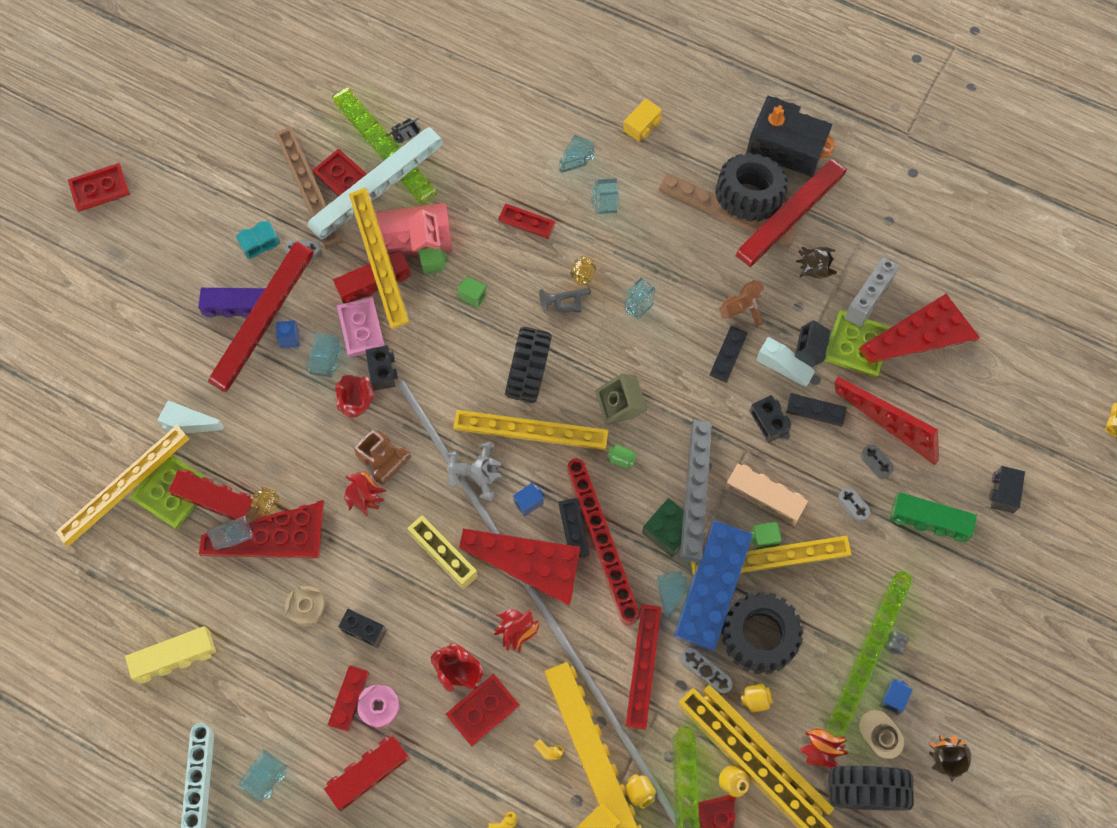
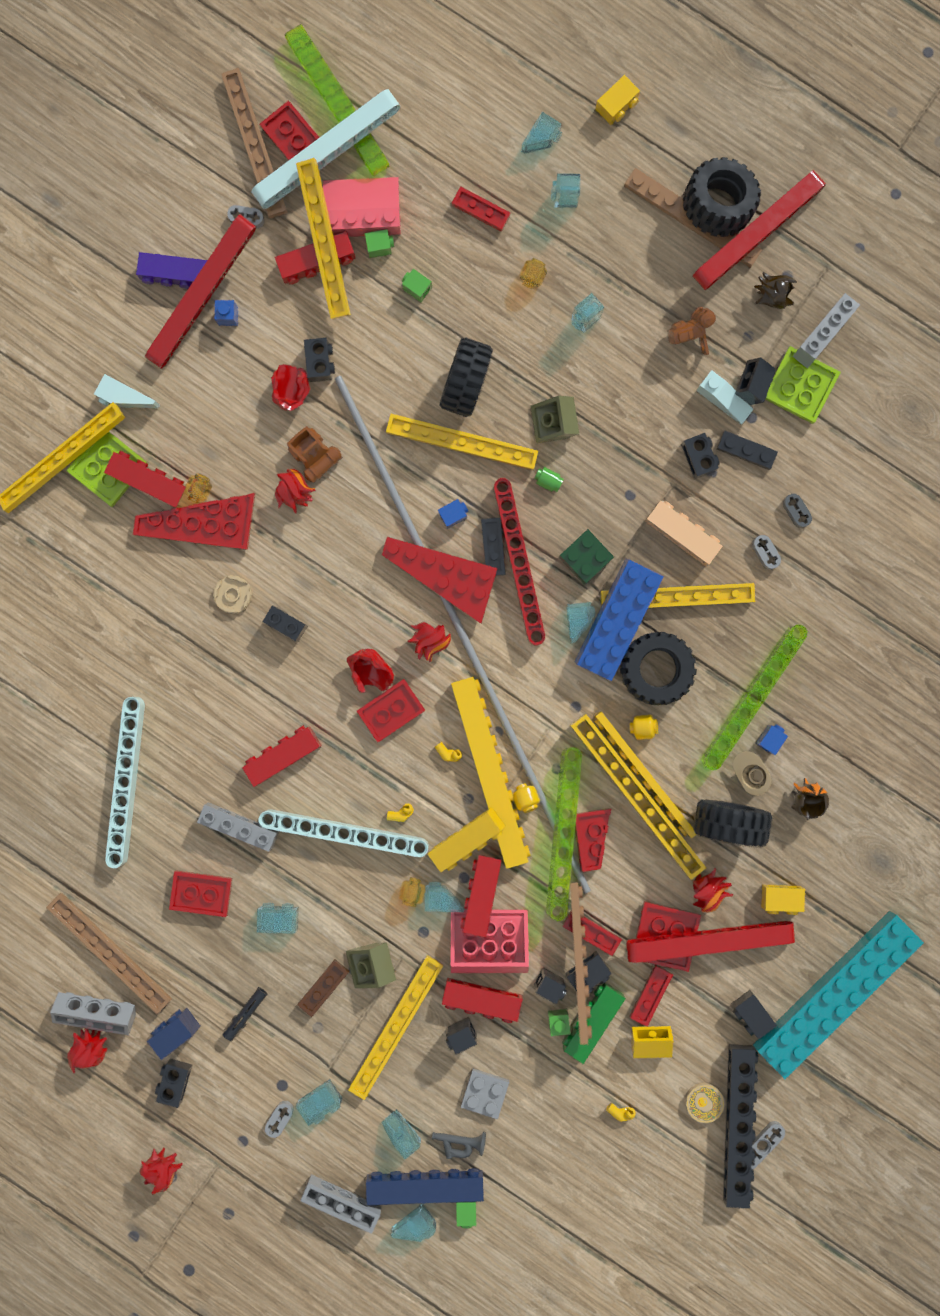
camera: 10 degrees right, 20 degrees up
red plate [68,163,130,212] -> none
light yellow brick [125,626,216,683] -> none
clear light blue slope [207,516,253,550] -> none
teal brick [236,221,280,259] -> none
clear light blue brick [237,749,288,802] -> none
clear light blue brick [306,333,342,378] -> none
red plate [327,665,369,732] -> none
bright pink plate [337,297,385,358] -> none
bright pink plate [358,685,400,728] -> none
black hinge [387,117,421,143] -> none
light yellow brick [407,515,478,590] -> none
coral panel [408,210,441,252] -> none
light grey piece [446,441,501,502] -> none
dark grey piece [539,287,591,313] -> none
red plate [625,604,662,730] -> none
dark grey plate [680,419,712,563] -> none
light grey beam [681,648,732,695] -> none
black plate [709,326,748,383] -> none
yellow head [718,765,751,797] -> none
black piece [746,95,835,177] -> none
bright green brick [750,522,781,550] -> none
red hair [800,728,848,769] -> none
red wing [834,376,939,465] -> none
red wing [858,293,980,364] -> none
dark grey wheel [884,631,909,655] -> none
green brick [890,492,977,542] -> none
black brick [989,466,1025,513] -> none

